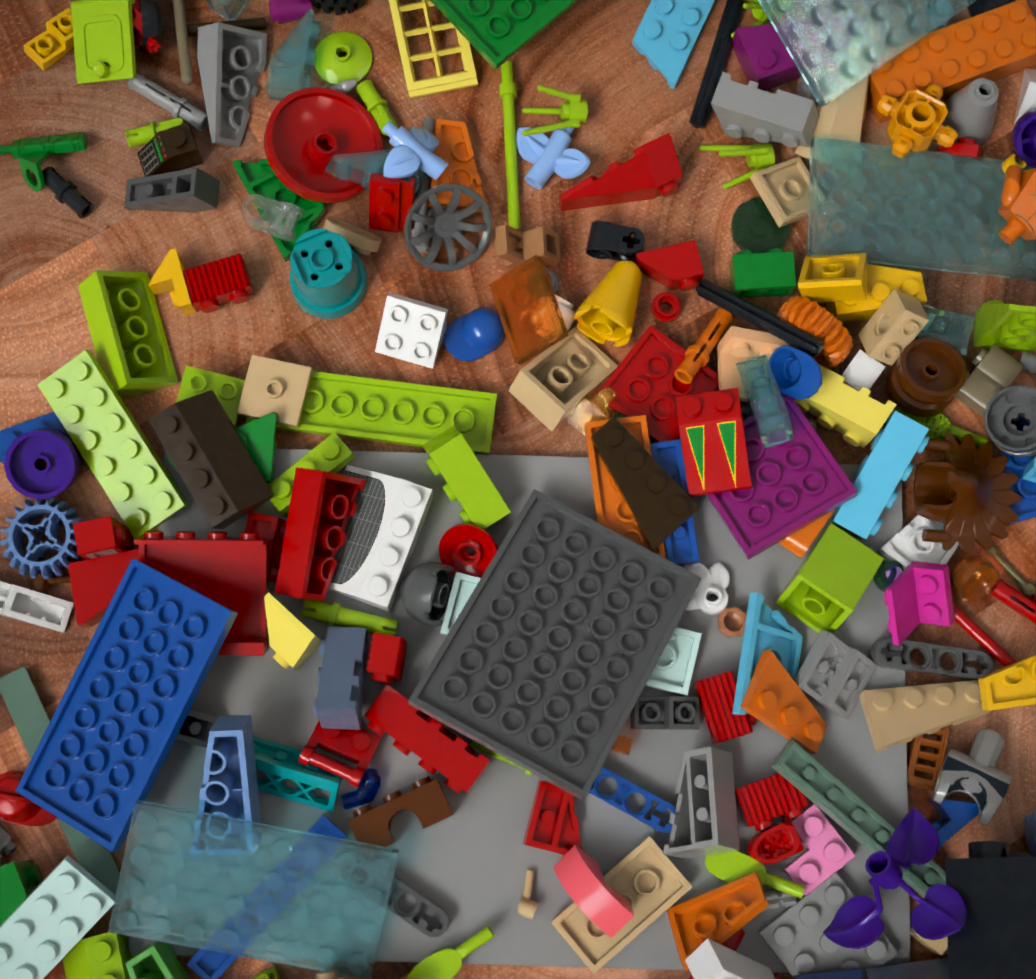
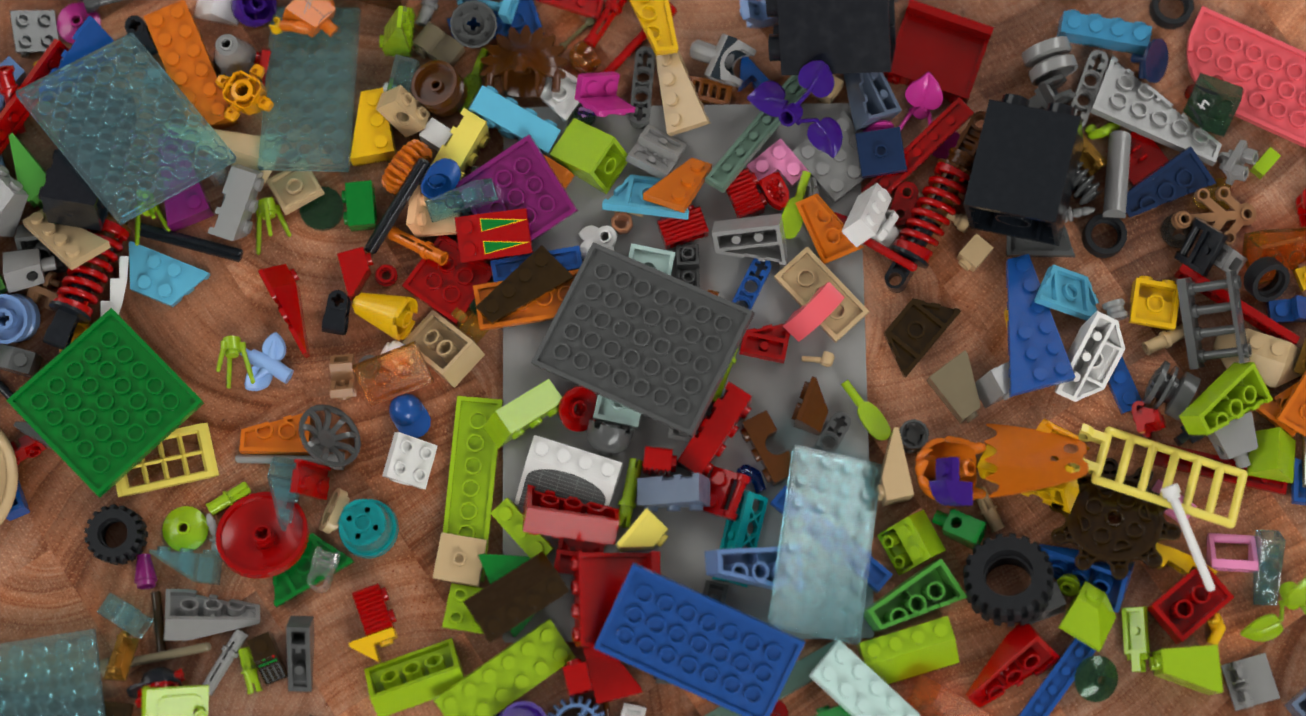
camera: 90 degrees left, 0 degrees up
light blue plant [382,121,449,181] -> none
lime bar [499,61,521,231] -> none
yellow slope [798,253,867,302] -> none
none -> reddish brown slope [791,376,829,436]

